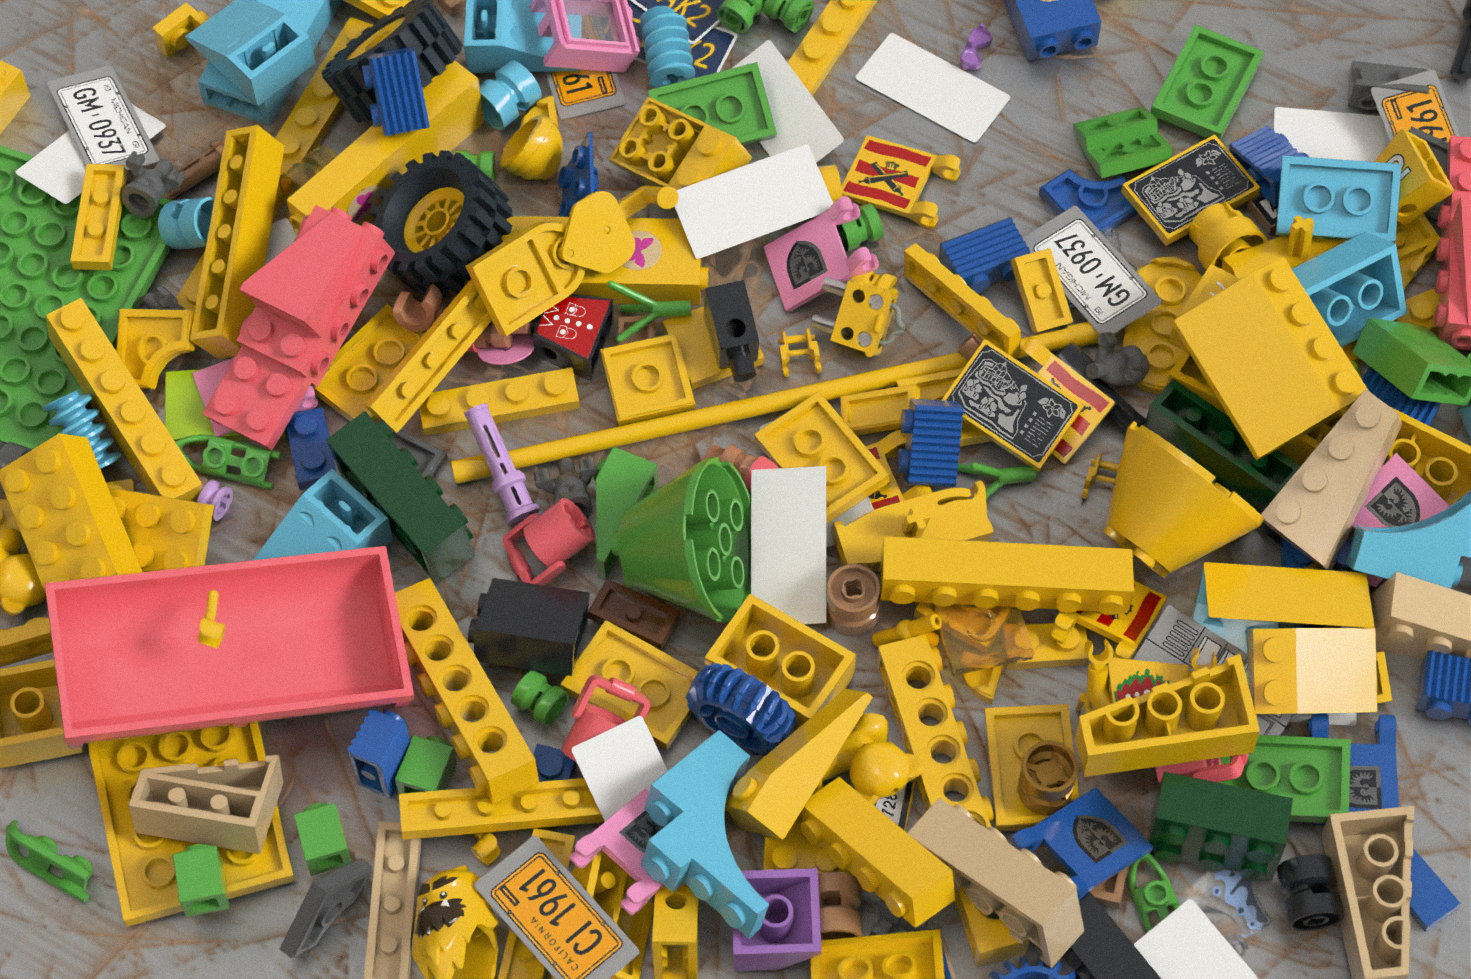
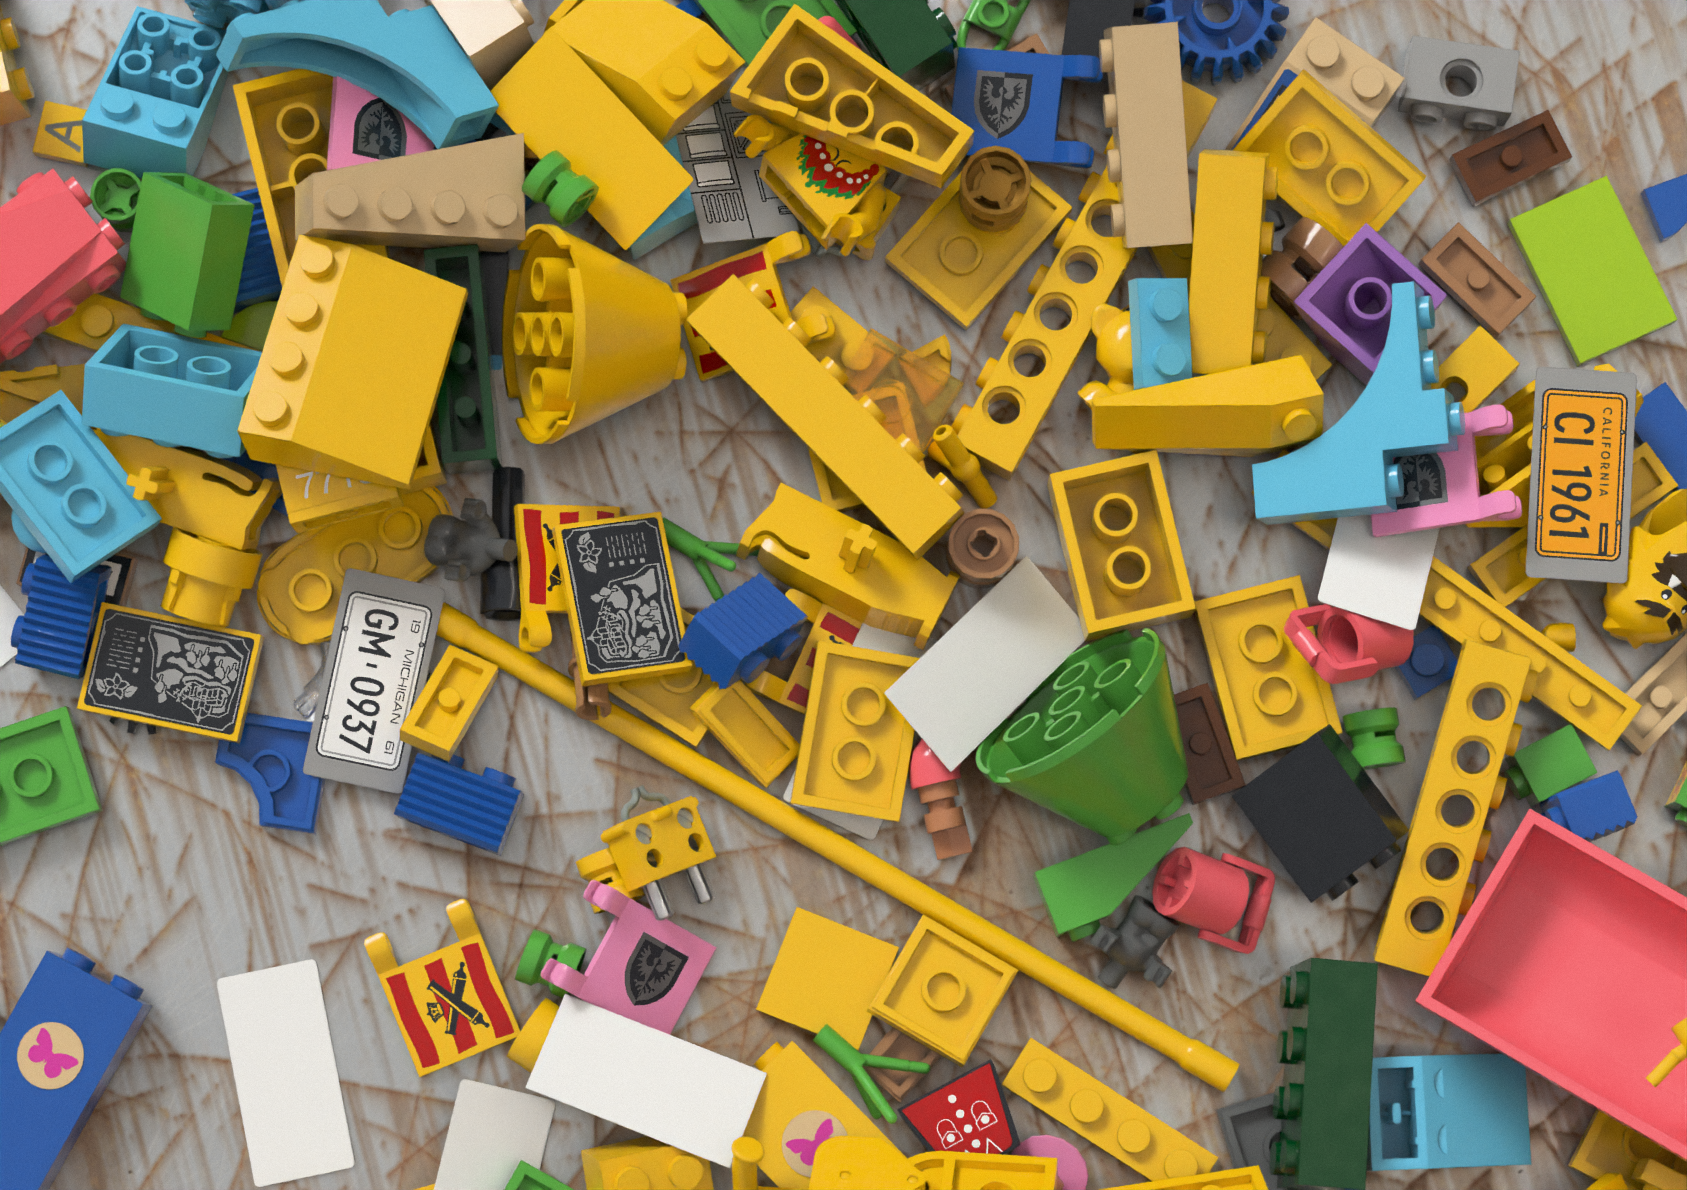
camera: 135 degrees left, 20 degrees up
lavender pin [464,403,540,525] -> none
blue gear [686,663,797,756] -> none
black torso [704,280,759,382] -> none
yellow piece [778,328,822,378] -> none
yellow plate [904,243,1021,359] -> none
medium lavender piece [960,23,992,70] -> none
bright green slope [1073,106,1173,178] -> none
yellow piece [1081,453,1119,499] -> none
none -> bright green wheel [522,150,599,228]
none -> medium azure plate [1128,278,1192,390]

